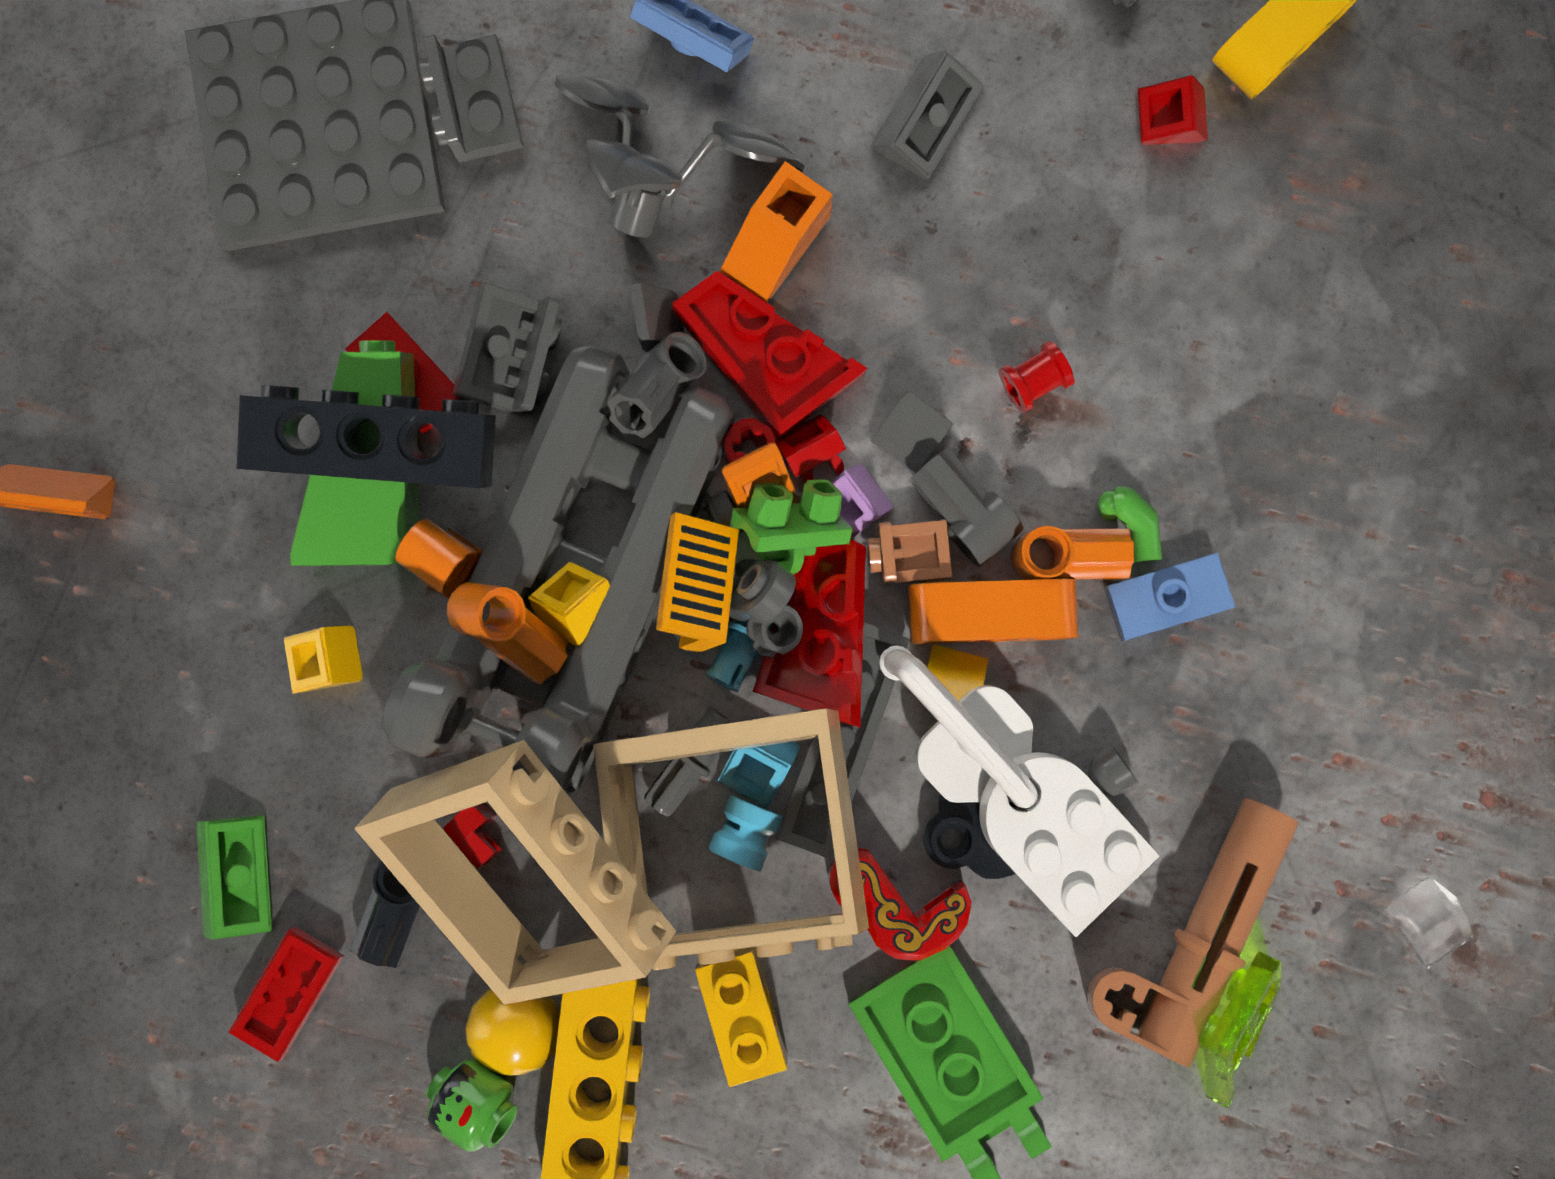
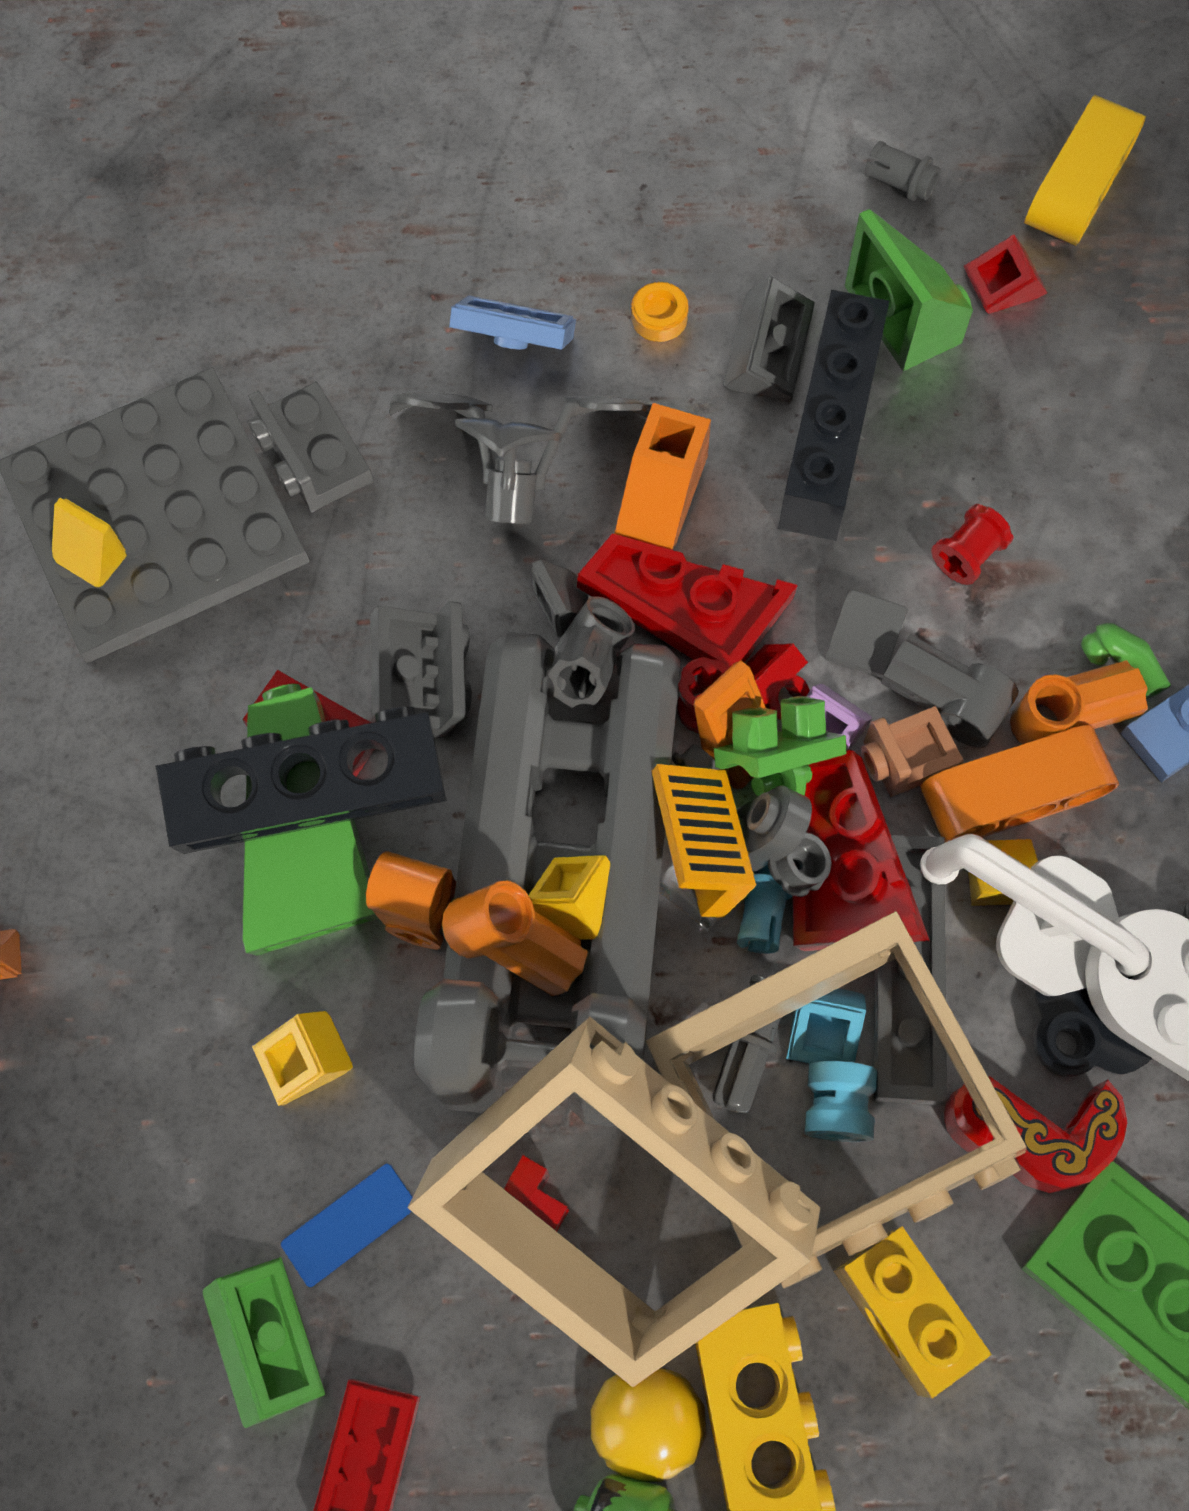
camera: 20 degrees left, 15 degrees down
black piece [349,861,422,968] -> none
none -> yellow slope [52,498,127,587]
none -> blue sticker [281,1164,413,1287]
none -> light orange tile [631,282,688,342]
none -> black brick [778,290,890,541]
none -> bright green slope [844,209,973,371]

